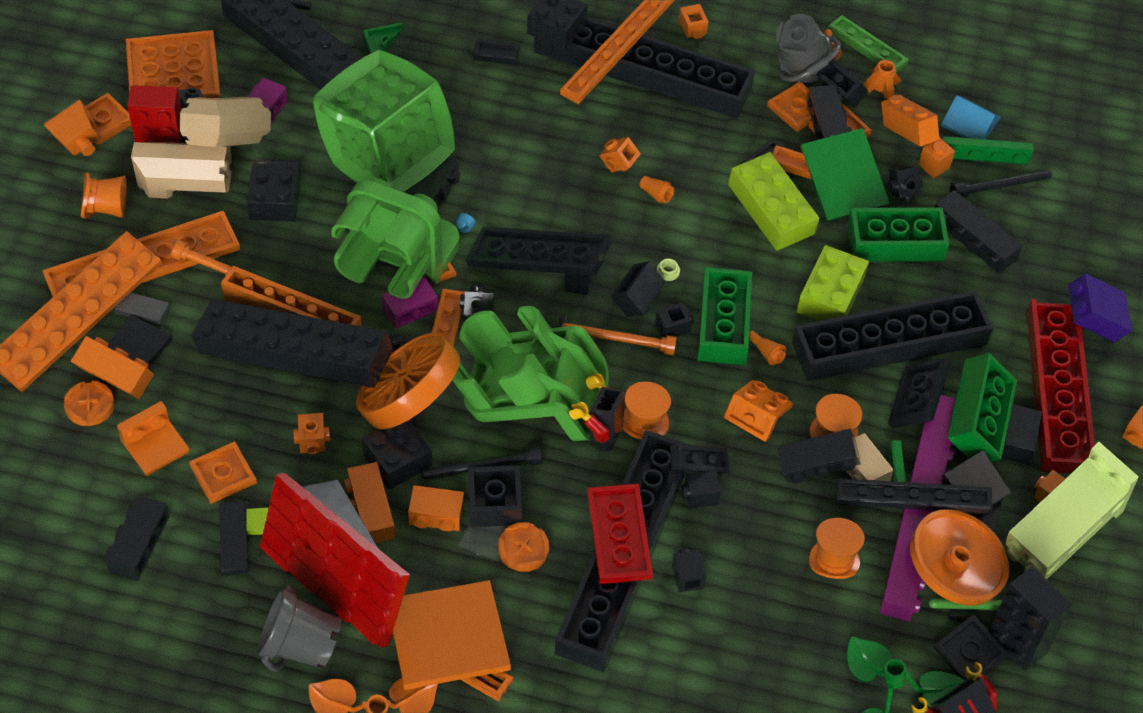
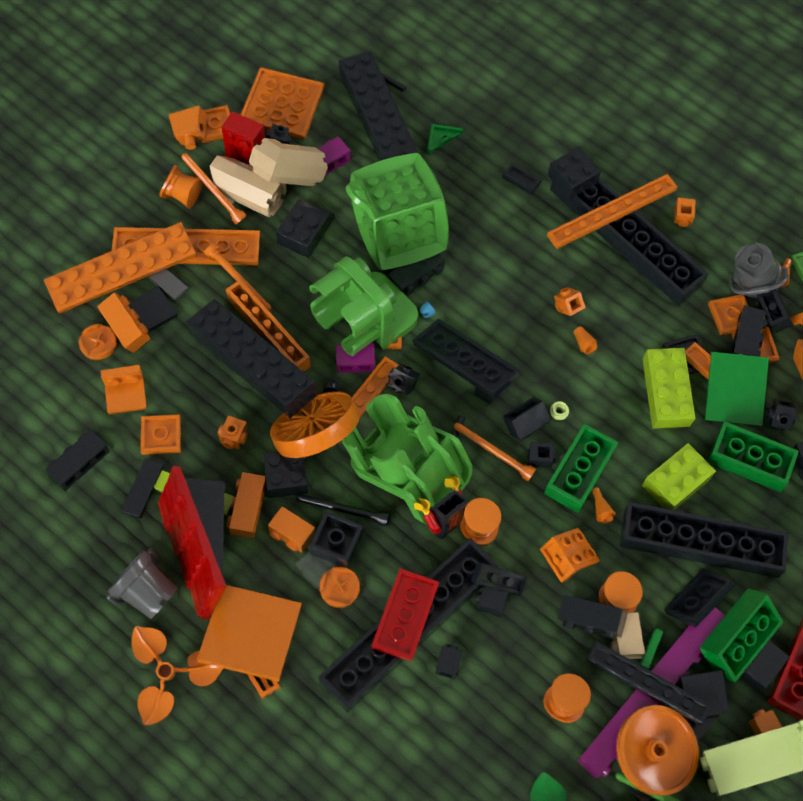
camera: 25 degrees right, 10 degrees up
none -> orange piece [182,153,247,225]

